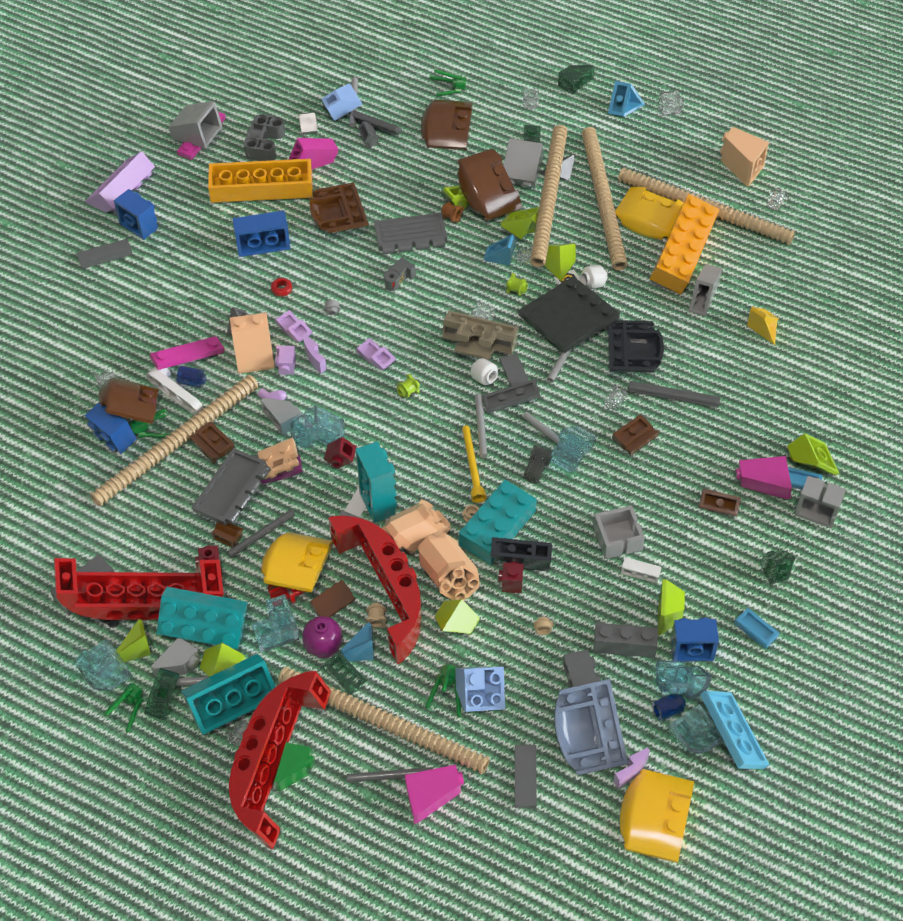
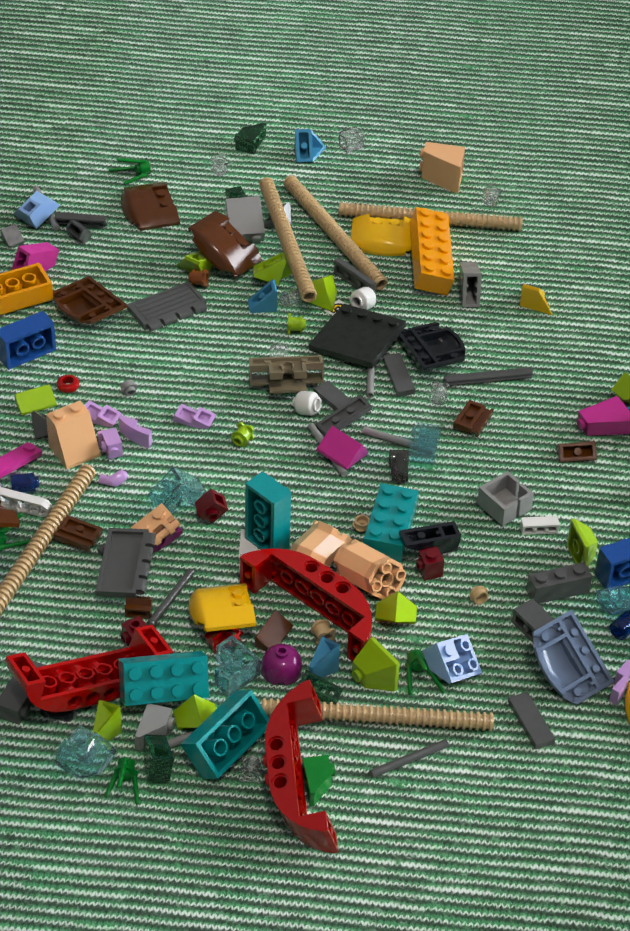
camera: 25 degrees left, 10 degrees down
light grey slope [261,398,302,435] -> none
dark grey leg [384,257,416,291] -> none
dark pink slope [405,764,464,824] -> none
yellow piece [462,425,487,503] -> none
none -> lime slope [15,384,57,415]
none -> dark pink slope [316,426,369,470]
none -> dark grey tile [334,257,376,293]
none -> lime slope [352,637,400,692]
none -> dark grey tile [383,353,415,397]

